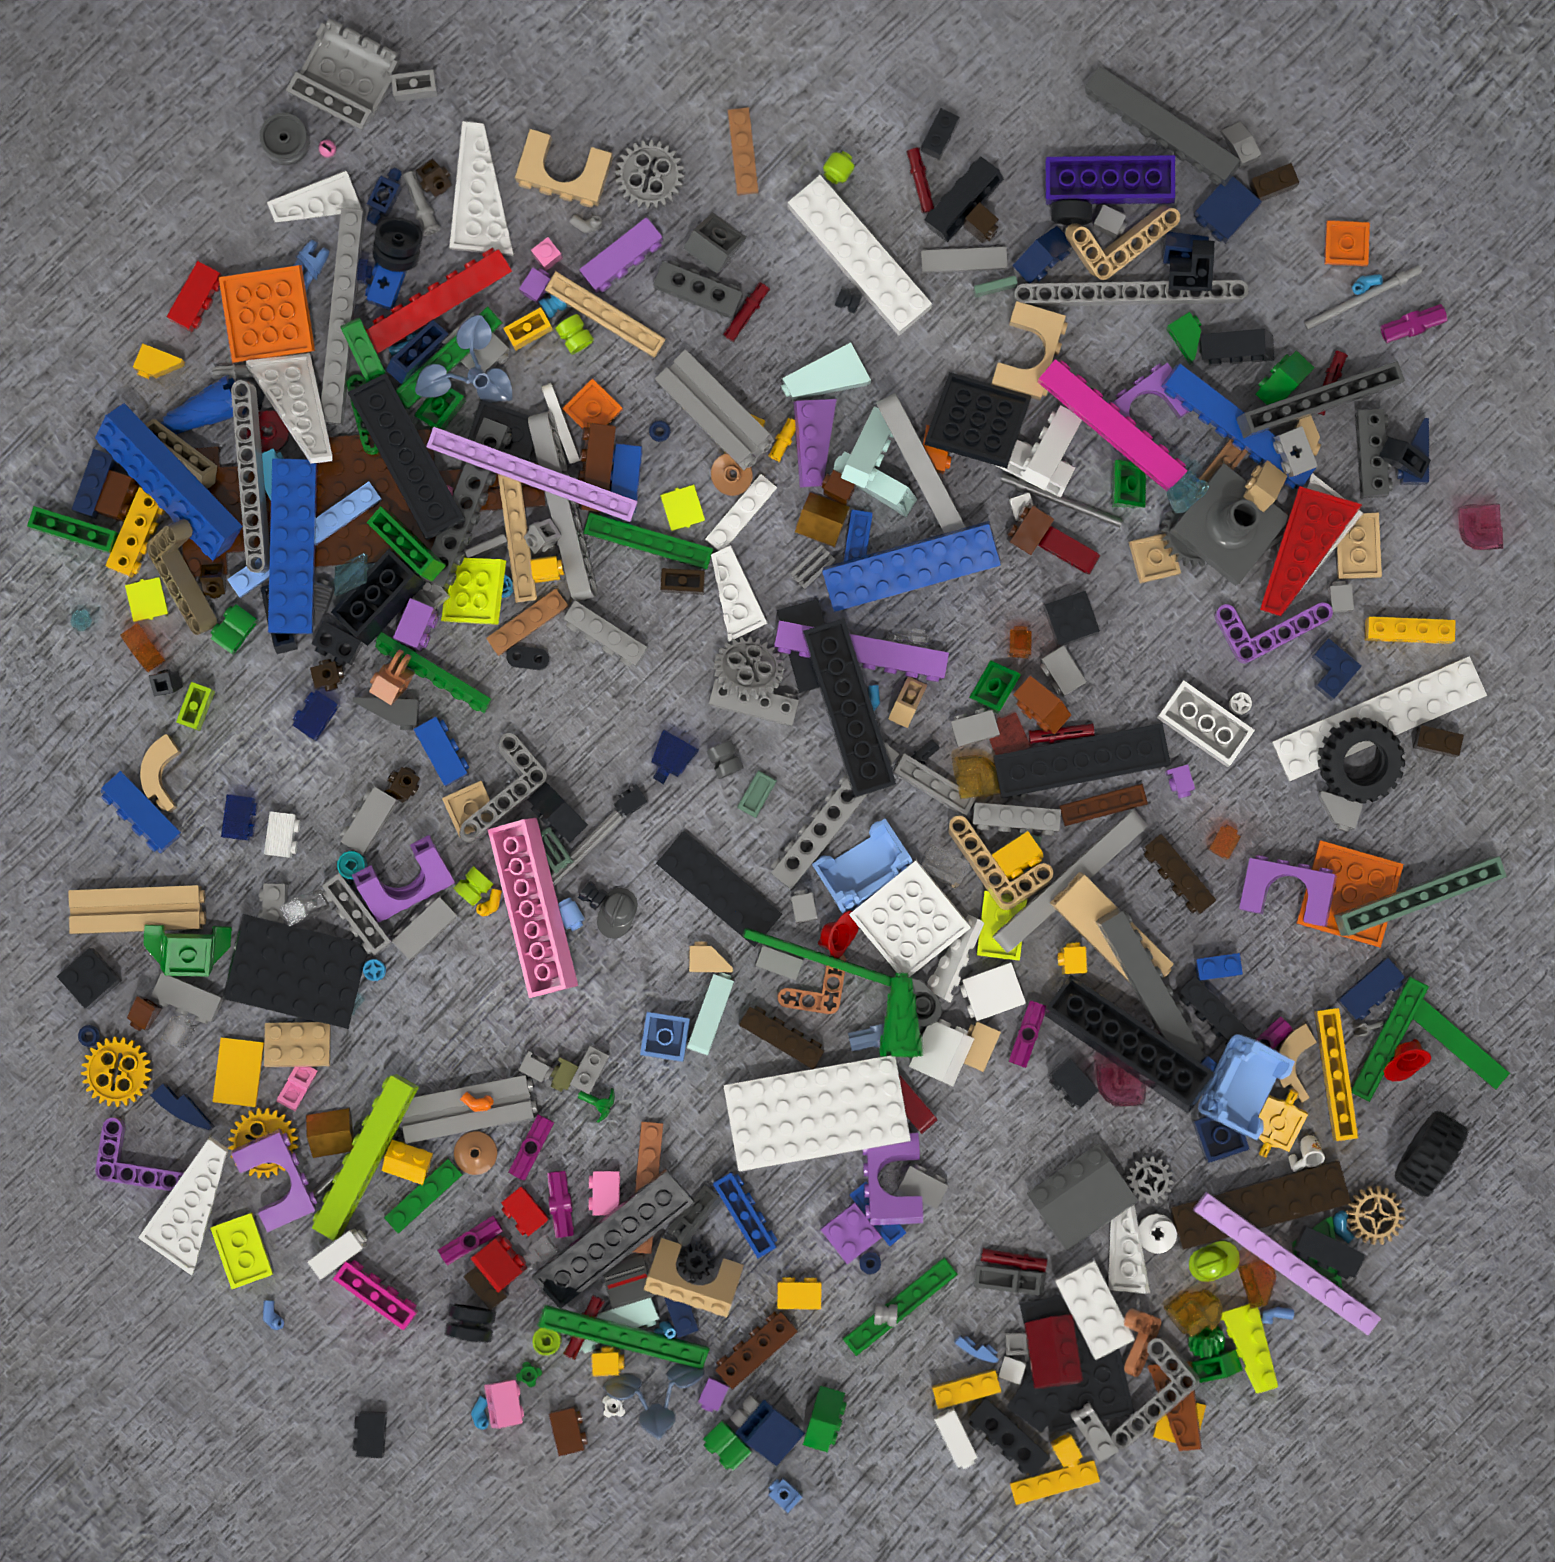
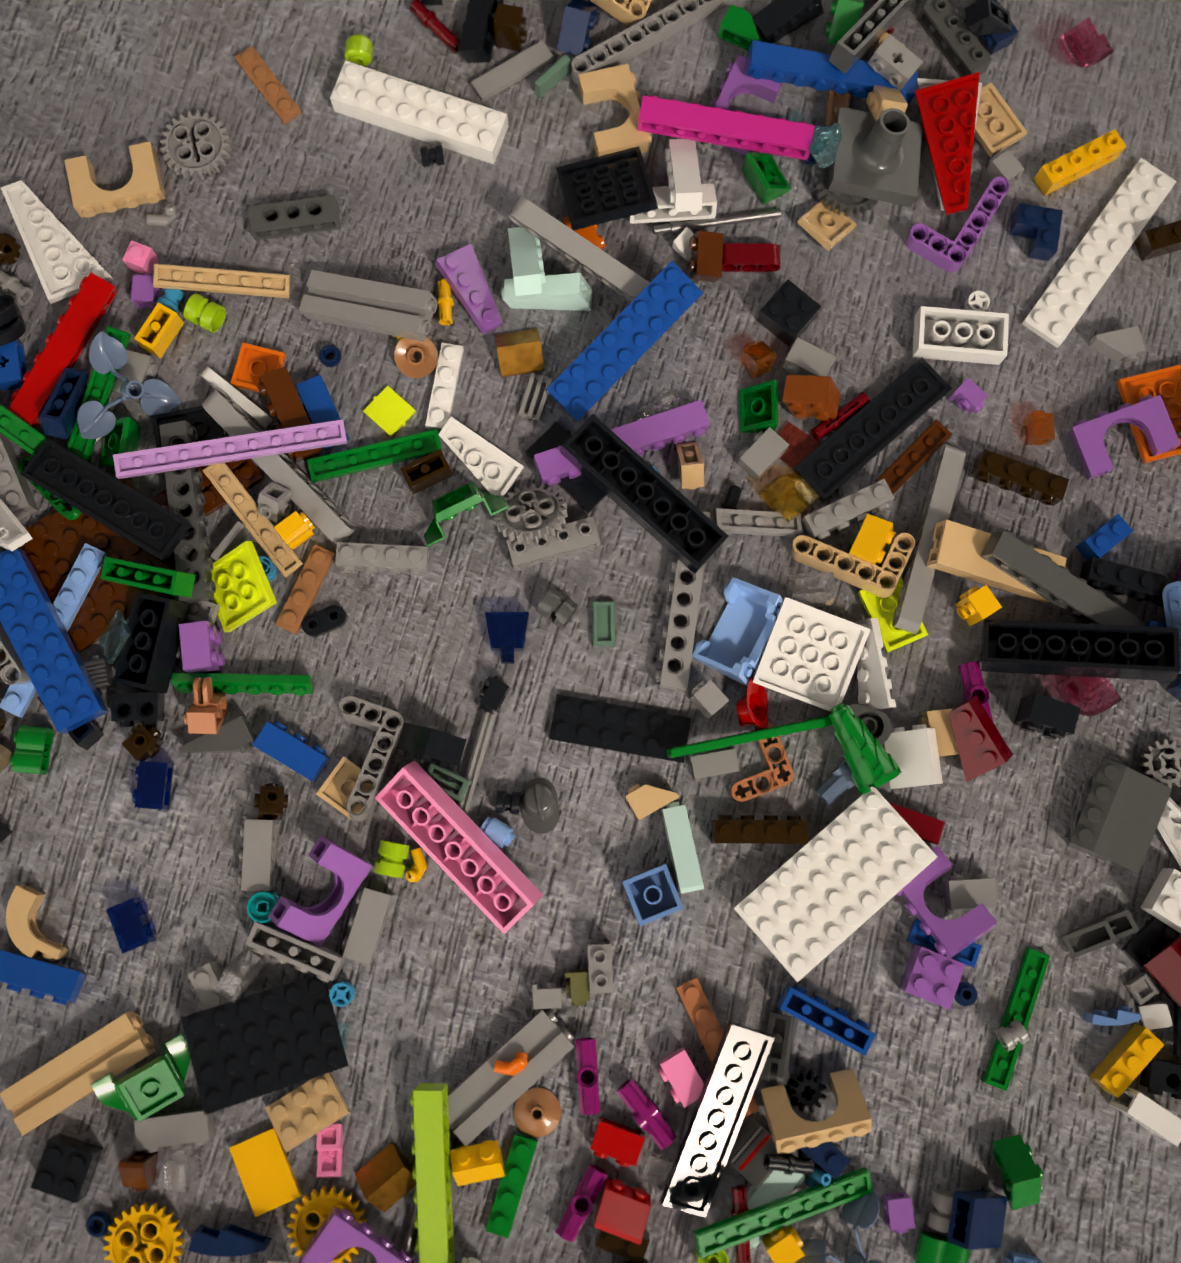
camera: 40 degrees left, 5 degrees down
lime brick [176,682,215,731] -> none
white brick [264,811,300,858] -> none
green plant [578,1088,615,1123] -> none
medium lavender brick [579,217,663,293] -> none
dark grey slope [683,212,746,273] -> none
reddish brown brick [715,1311,798,1390] -> none
dark red pin [723,282,770,342] -> none
yellow brick [777,1277,821,1309] -> none
light aqua slope [781,343,871,401] -> none
reddish brown brick [822,470,856,506] -> none
blue plate [844,510,873,561] -> none
white brick [959,963,1026,1021] -> none
dark red pin [981,1248,1048,1272] -> none
black tyre [1318,717,1405,803] -> none
none -> green piece [424,481,509,547]
none -> black pin [763,1153,814,1175]
none -> dark red wedge [949,696,1013,782]

